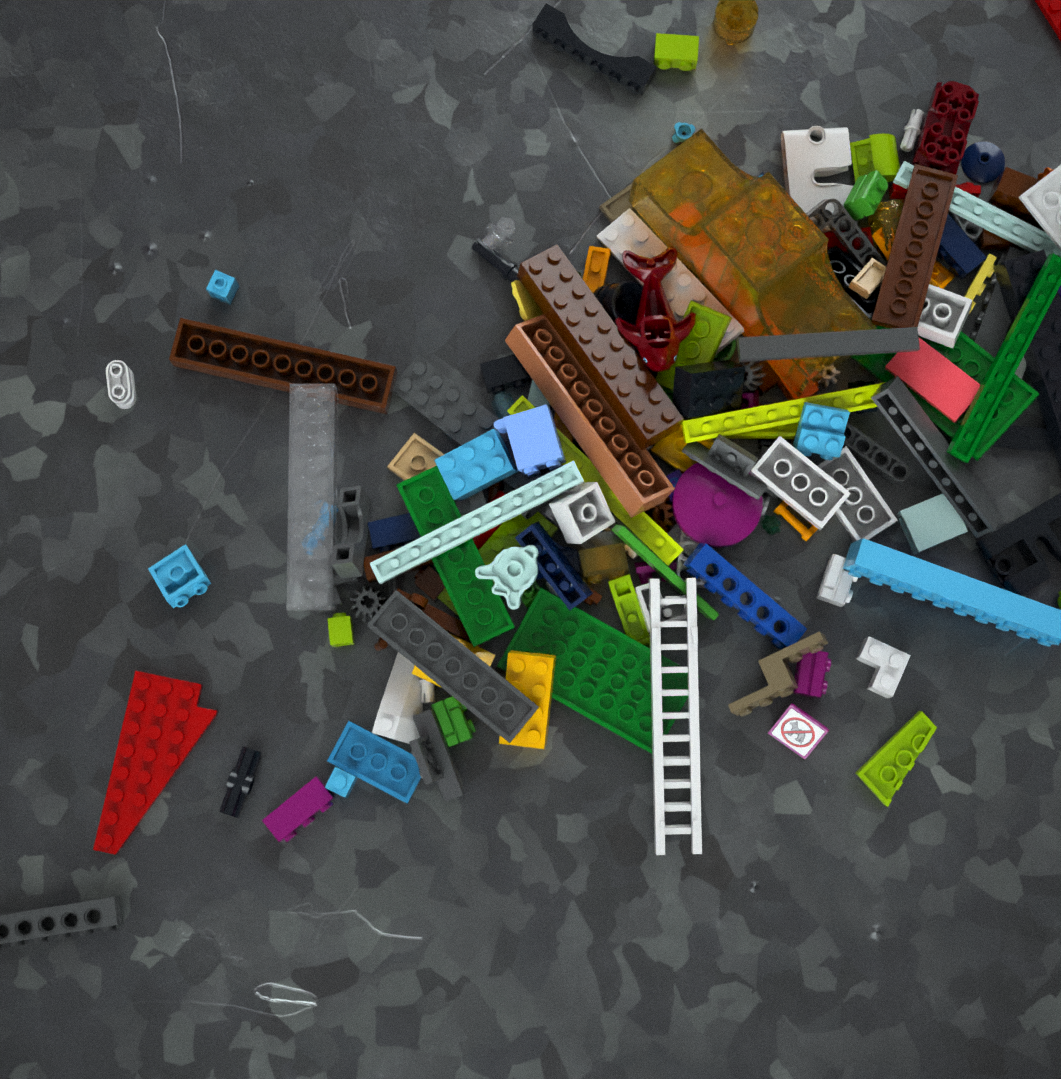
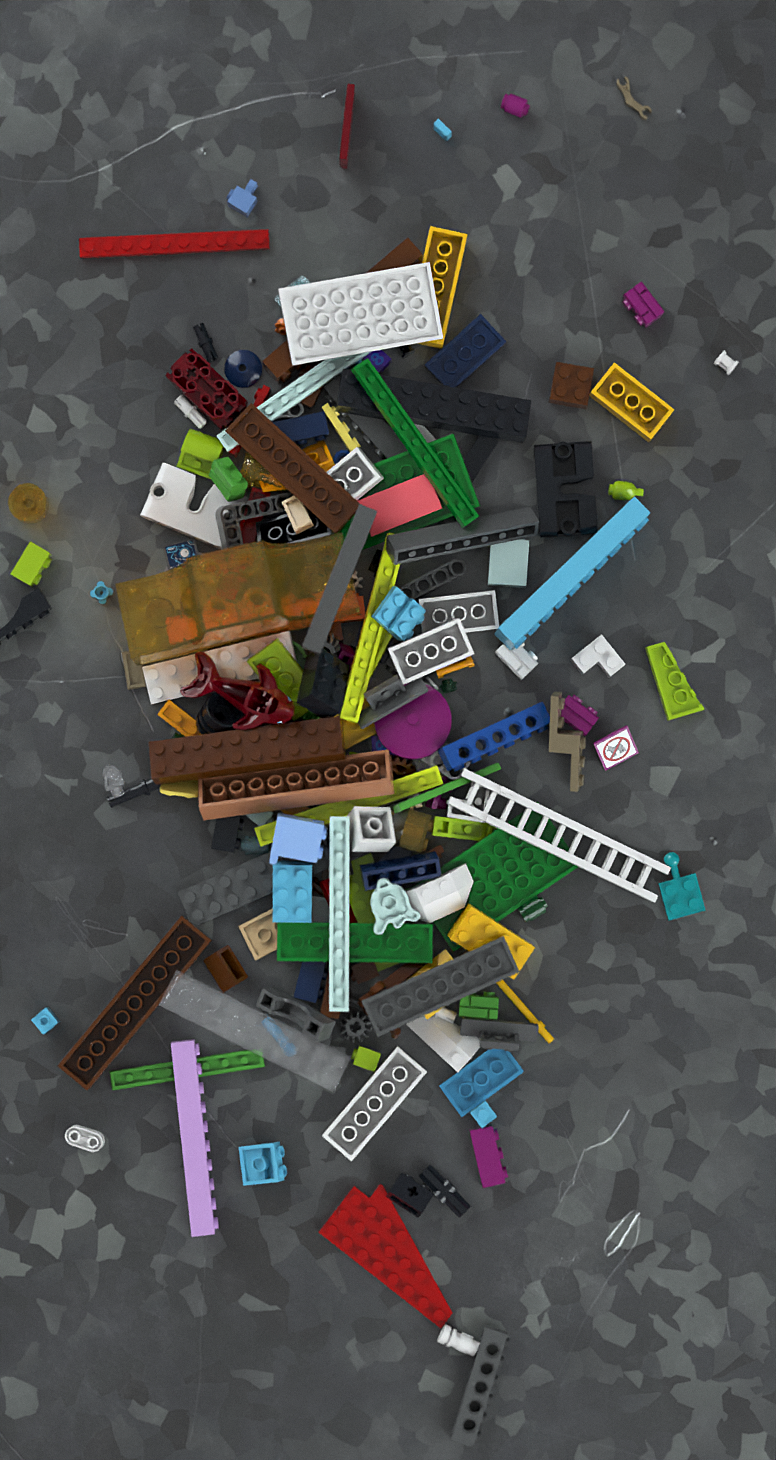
camera: 65 degrees left, 5 degrees up
none -> bright green tile [109,1048,265,1090]
none -> lavender brick [171,1039,219,1237]
none -> black pin [193,323,219,362]
none -> reddish brown brick [203,945,248,993]
none -> white brick [322,1046,427,1161]
none -> black brick [386,1173,434,1218]
none -> white wedge [405,863,474,923]
none -> white axle [437,1324,480,1357]
none -> yellow bar [496,980,554,1044]
none -> dark green brick [518,896,548,922]
none -> teal plate [658,852,706,920]

